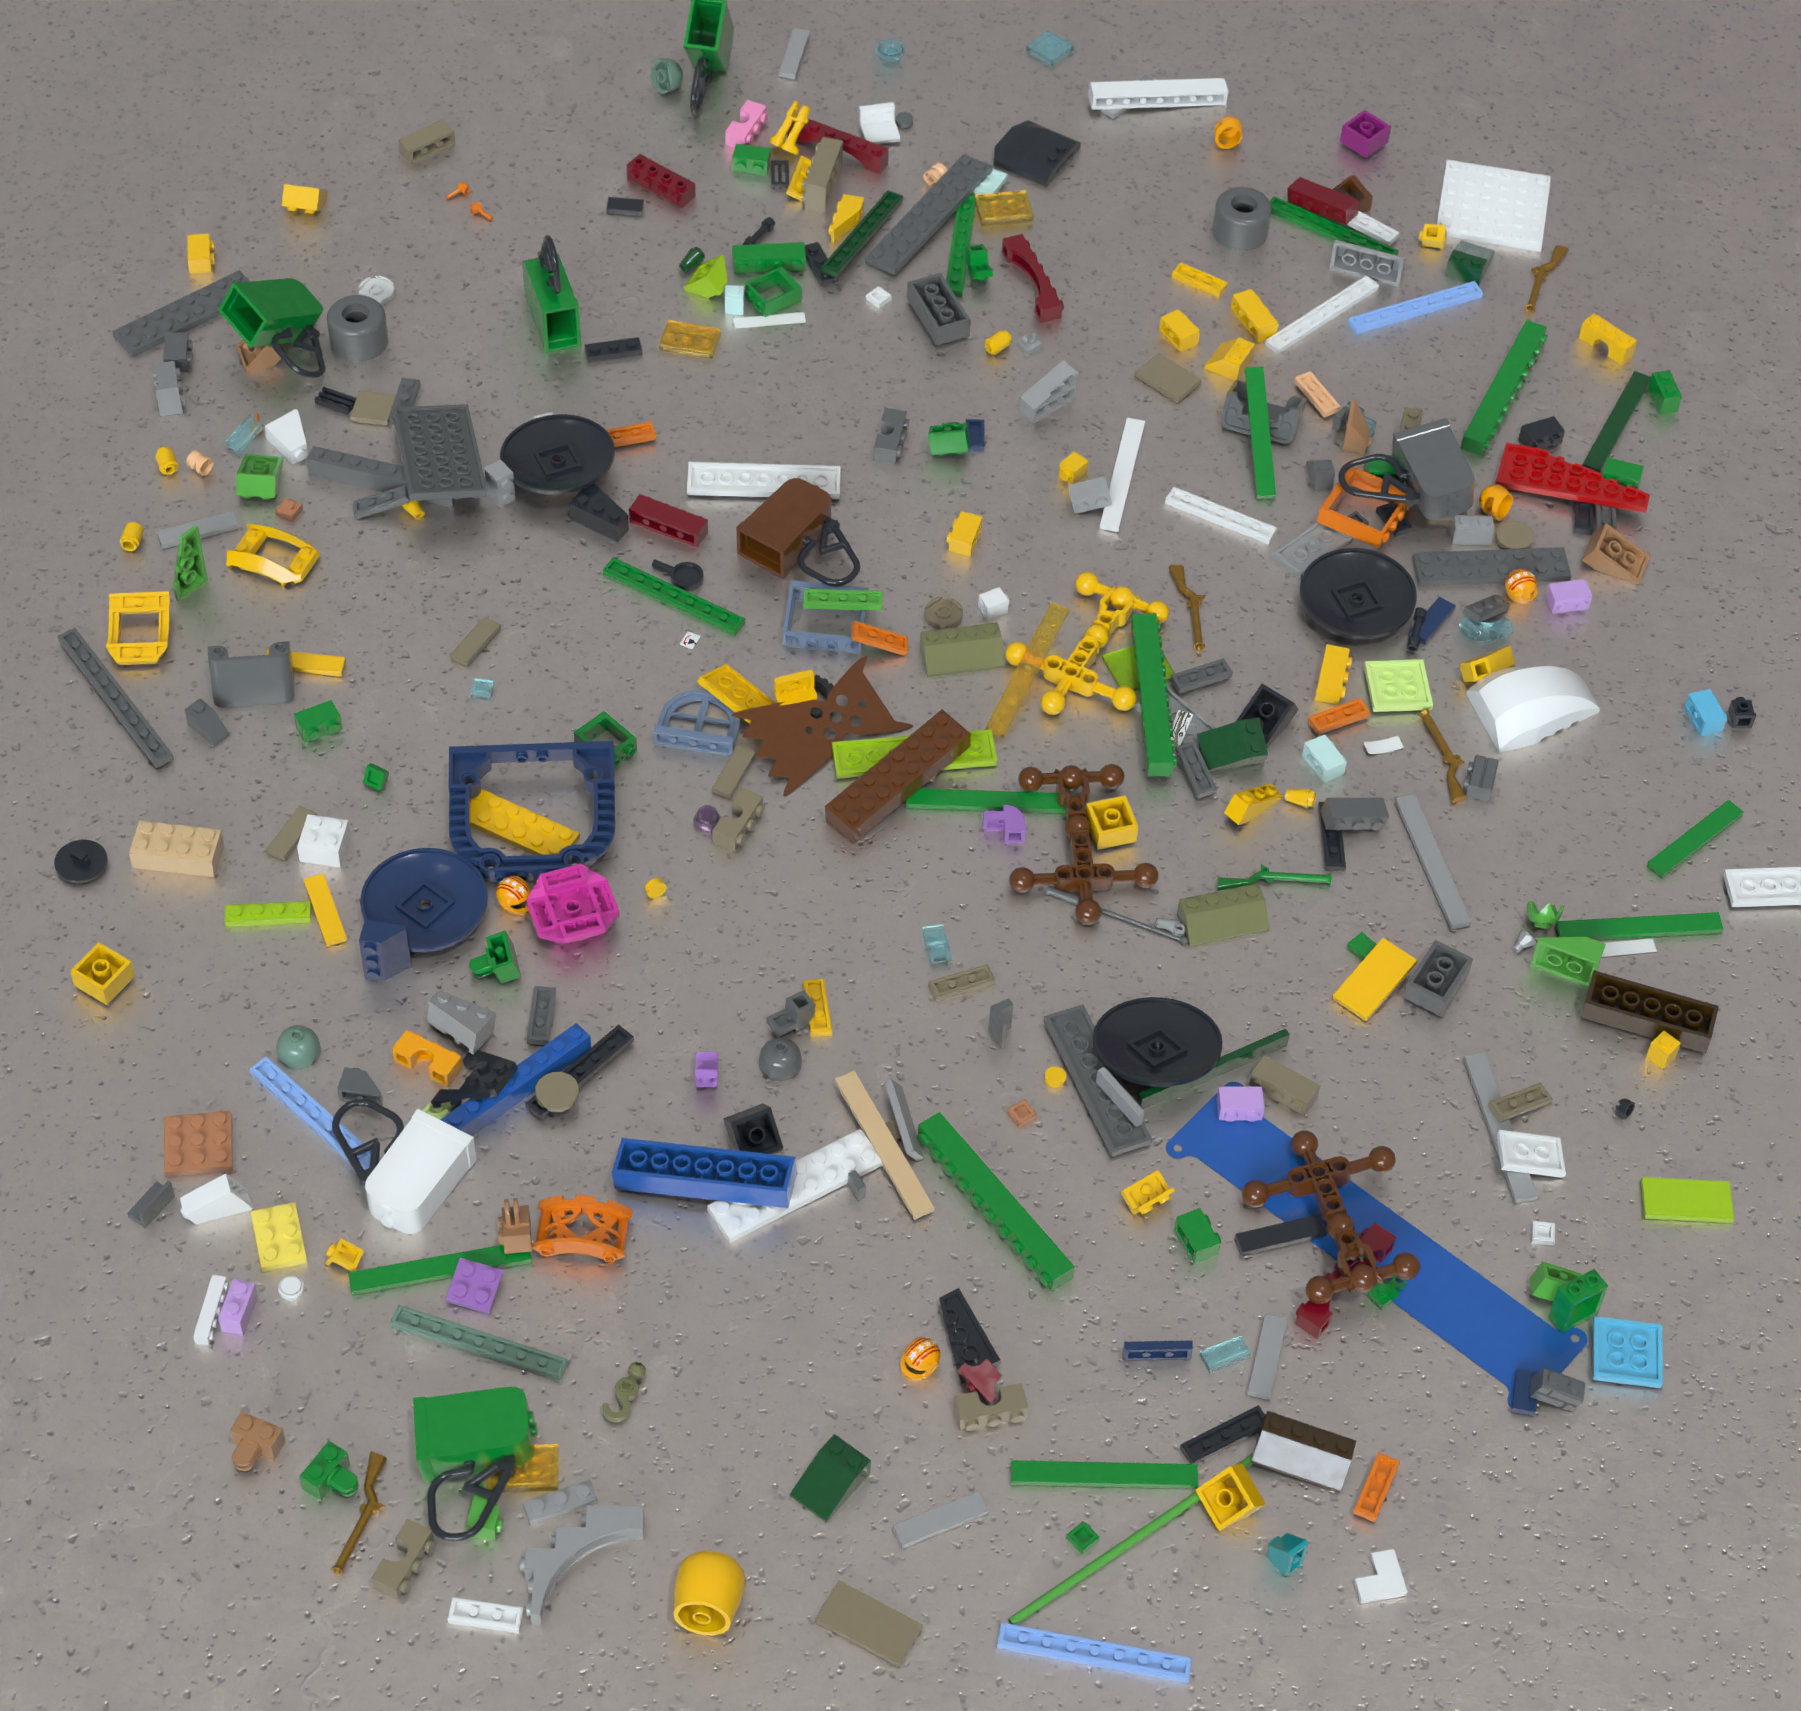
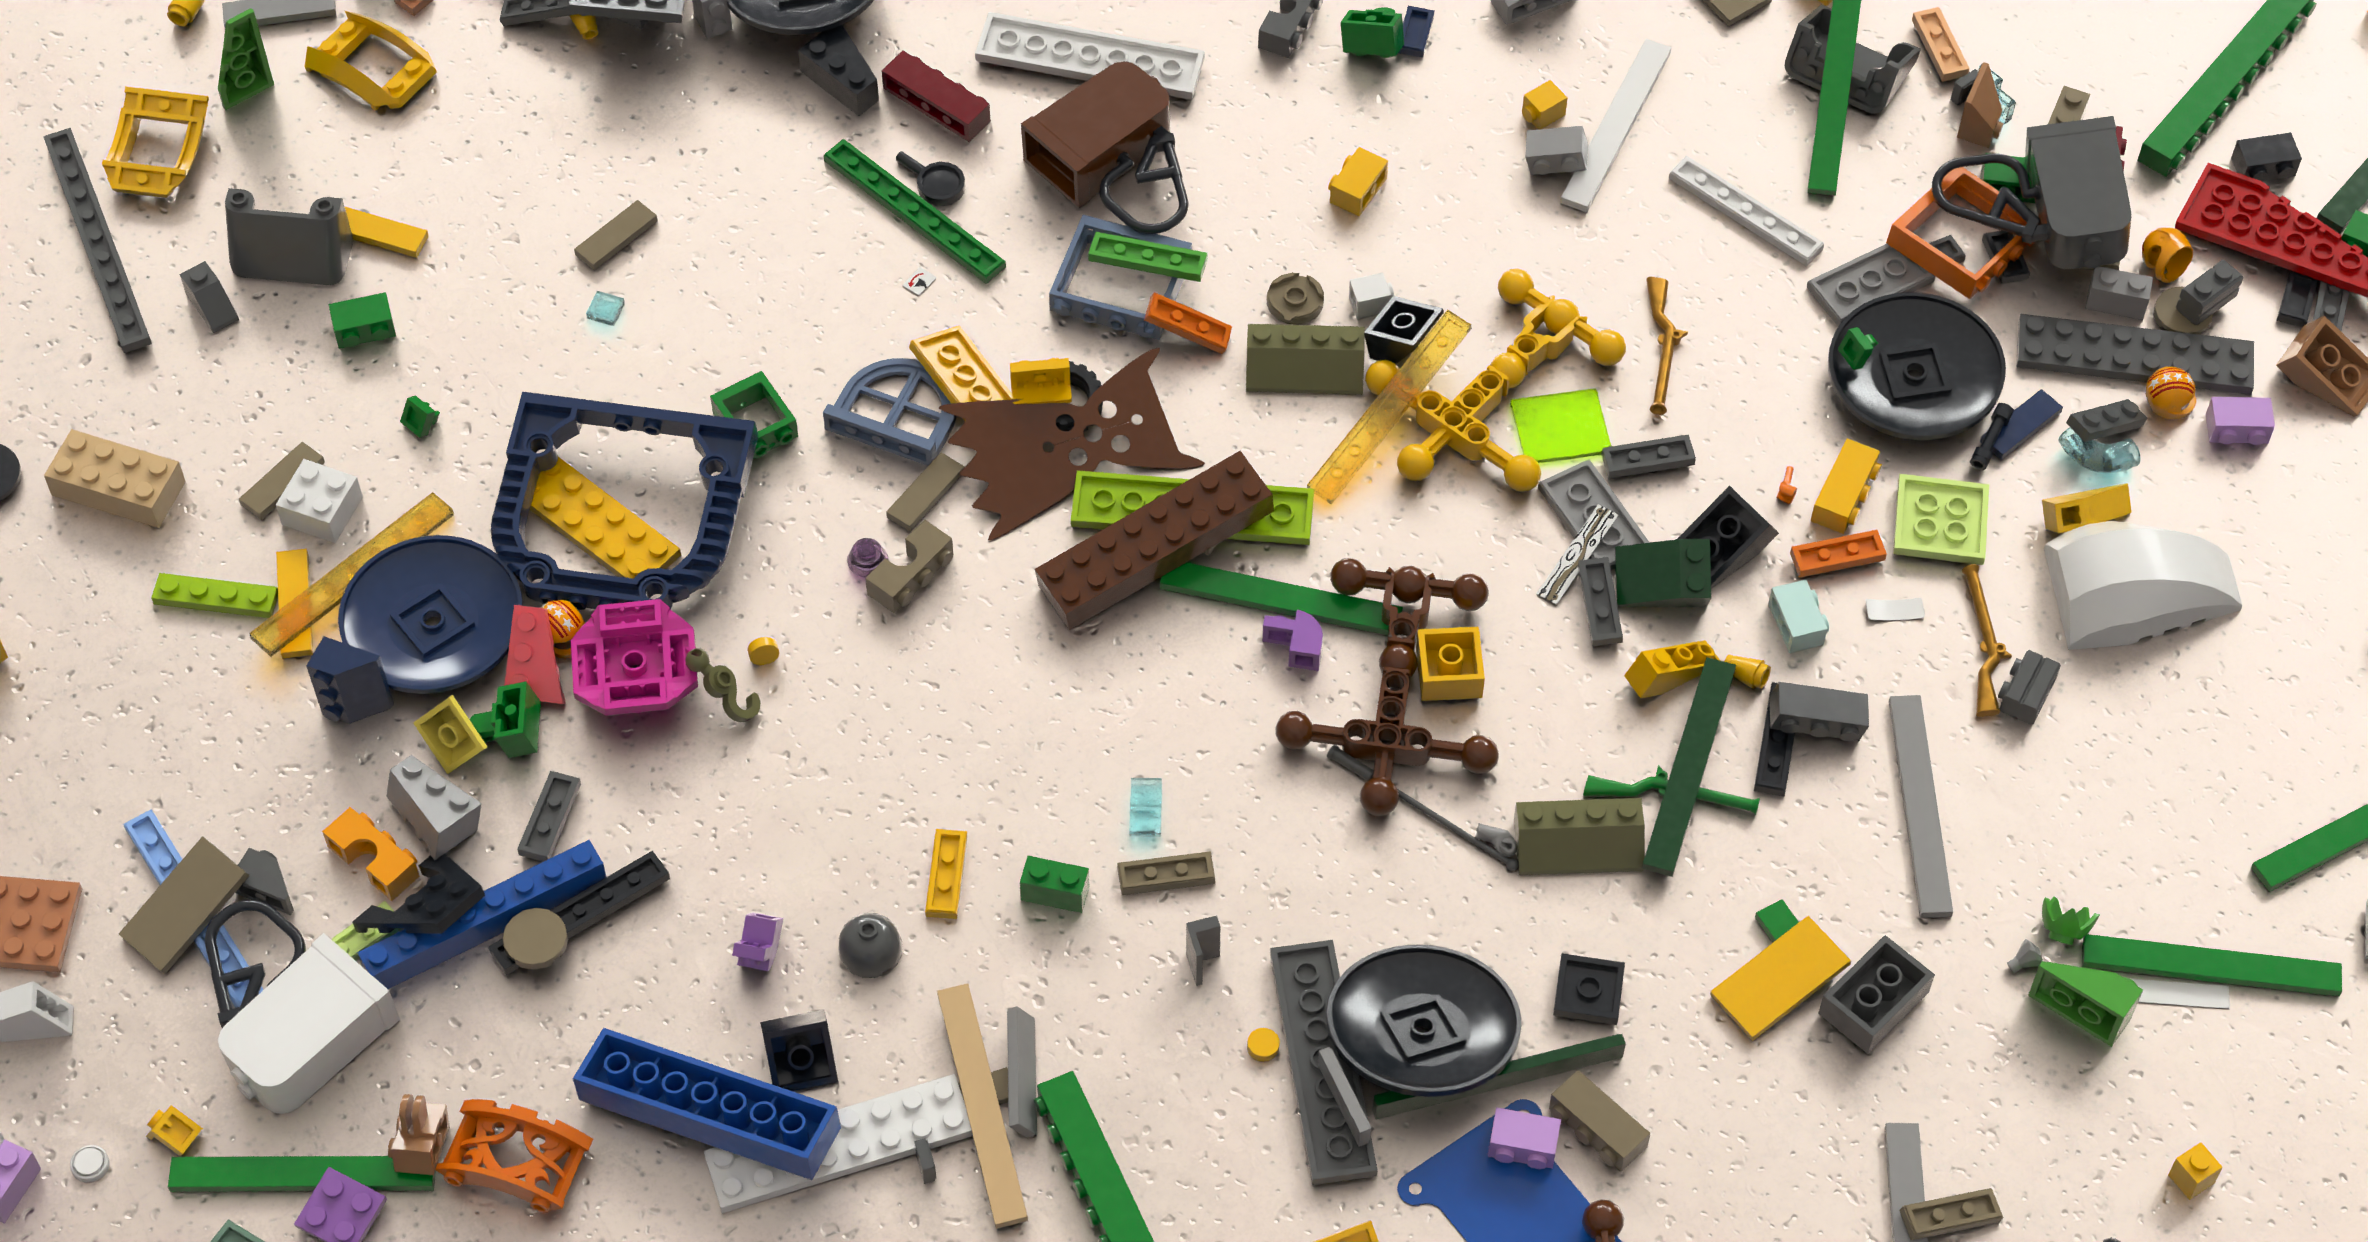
camera: 15 degrees right, 5 degrees up
light yellow plate [251,1202,307,1272] -> none
sand green cylinder [277,1025,321,1069] -> none
dark grey brick [766,990,816,1037] -> none
nougat tile [1007,1099,1037,1128] -> none
green brick [1131,614,1177,776] -> none
dark grey slope [1306,460,1335,491] -> none
dark brown brick [1581,970,1719,1054] -> none
none -> dark tan tile [119,836,250,974]
none -> clear yellow tile [249,492,454,657]
none -> light yellow slope [413,695,487,774]
none -> coral wing [504,605,566,704]
none -> olive piece [685,648,761,722]
none -> green brick [1020,855,1090,913]
none -> black slope [1364,296,1444,364]
none -> black plate [1553,953,1625,1025]
none -> dark green tile [1642,657,1736,877]
none -> orange hand [1777,466,1797,504]
none -> green tile [1838,327,1878,370]
none -> dark grey brick [2176,260,2243,325]

